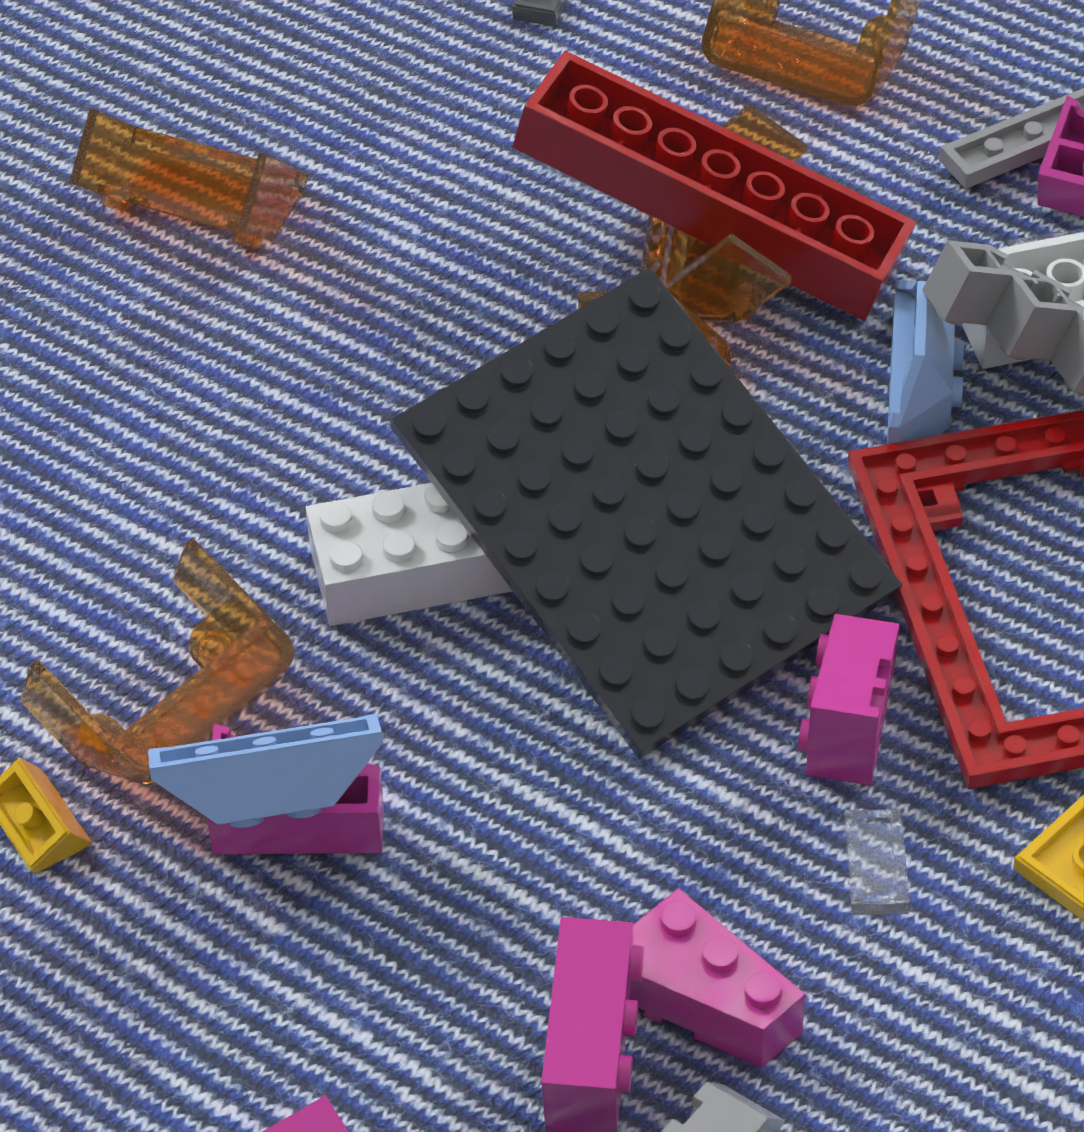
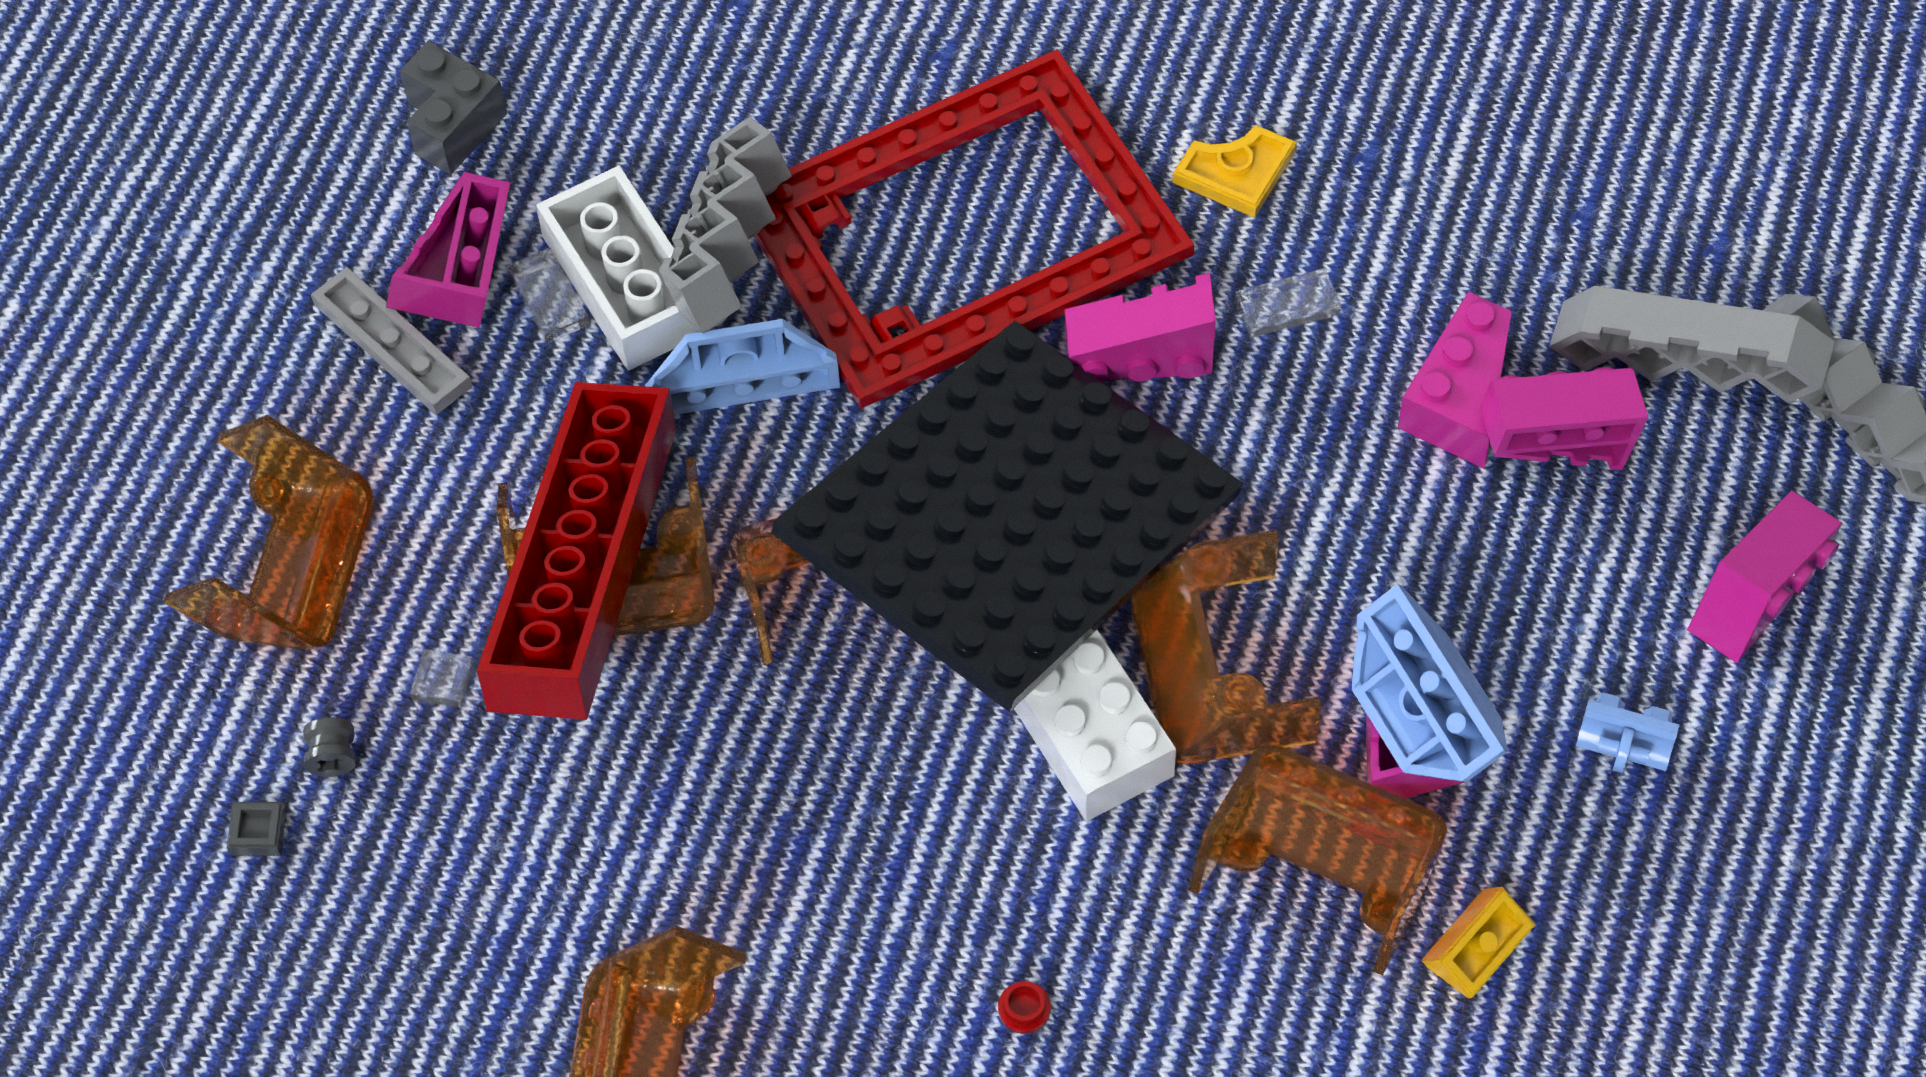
camera: 105 degrees left, 10 degrees up
none -> dark grey wheel [303,717,356,777]
none -> red plate [998,981,1051,1034]
none -> clear orange windscreen [1132,530,1321,764]
none -> light blue hips [1576,692,1680,773]

